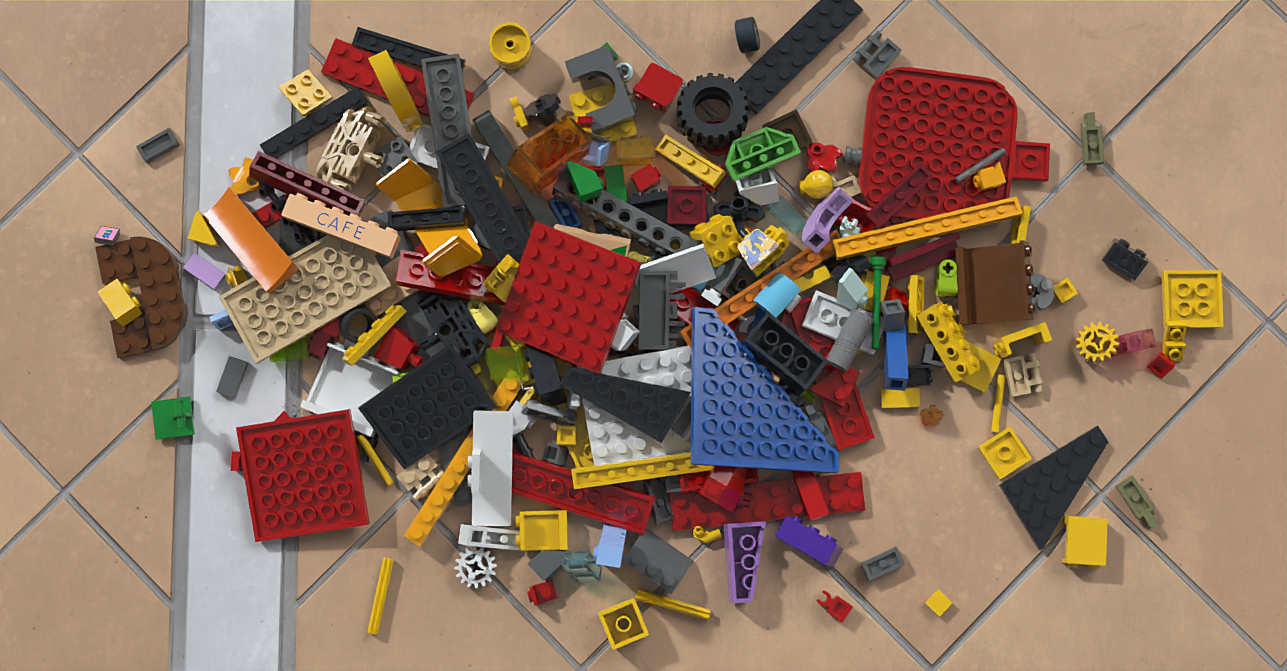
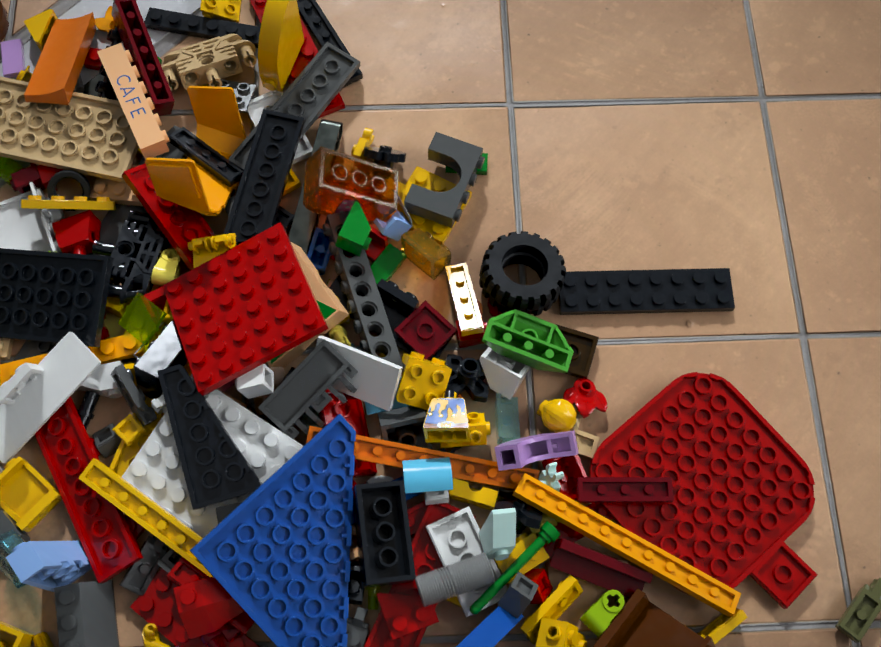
camera: 40 degrees right, 15 degrees down
yellow wheel [489,22,532,70] -> none
red plate [576,116,595,128] -> none
light aqua plate [616,63,633,82] -> none
red brick [631,163,661,193] -> none
red bracket [633,63,683,112] -> none
white plate [701,288,722,306] -> none
black wheel [735,17,760,53] -> none
dark grey wheel [844,146,862,167] -> none
dark grey plate [852,31,902,80] -> none
flat silver bar [955,148,1006,184] -> none
light orange window [973,162,1006,192] -> none

